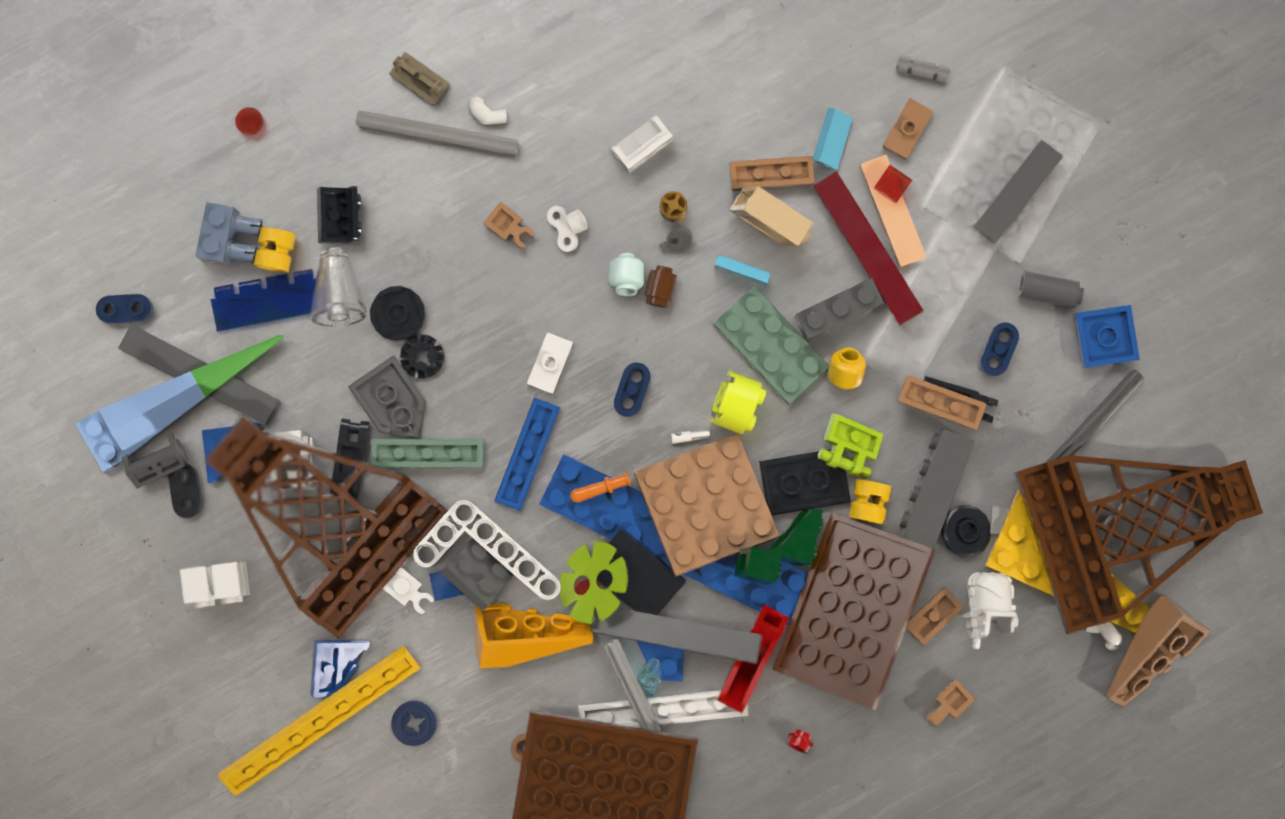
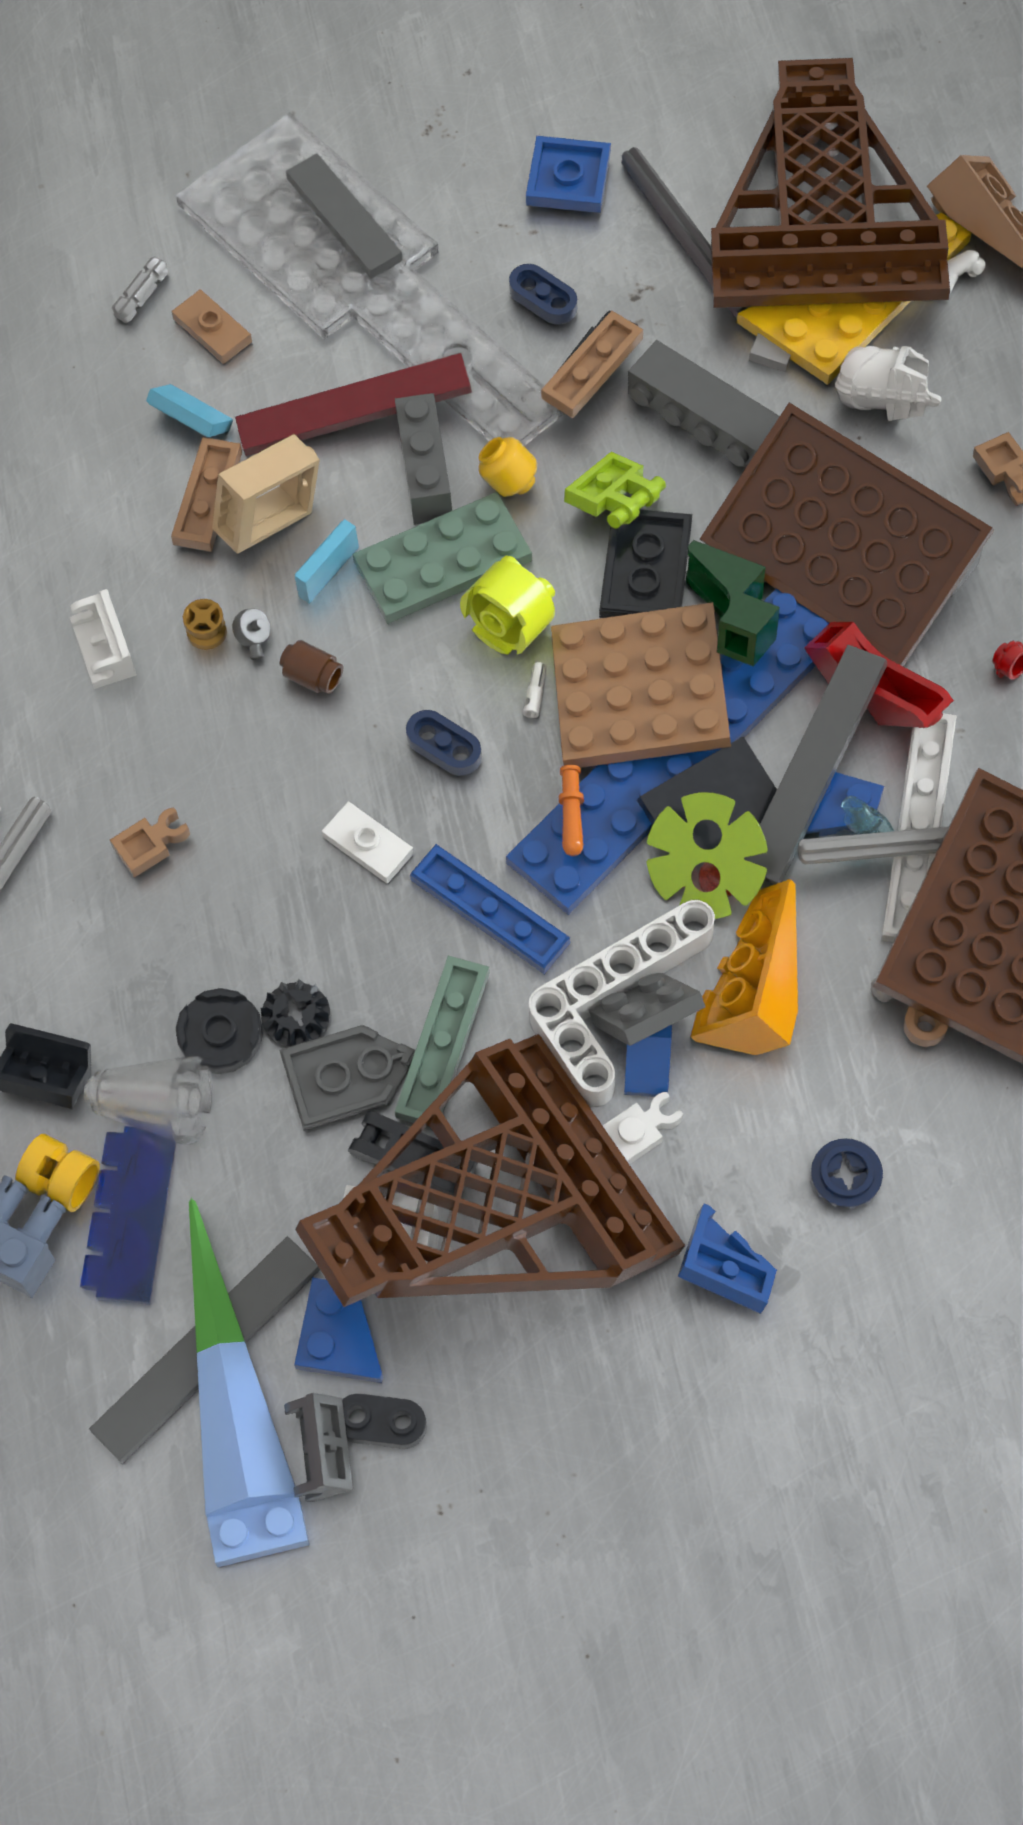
camera: 70 degrees left, 20 degrees down
dark blue plate [96,294,153,324] -> none
white piece [180,562,250,608] -> none
yellow tile [218,645,420,796] -> none
white piece [547,206,588,252] -> none
light aqua head [608,253,645,296] -> none
yellow wheel [848,479,892,525] -> none
light nougat tile [860,155,926,268] -> none
clear red plate [873,165,912,204] -> none
medium nougat plate [907,587,964,646] -> none
black wheel [941,505,991,557] -> none
dark grey brick [1018,270,1084,309] -> none

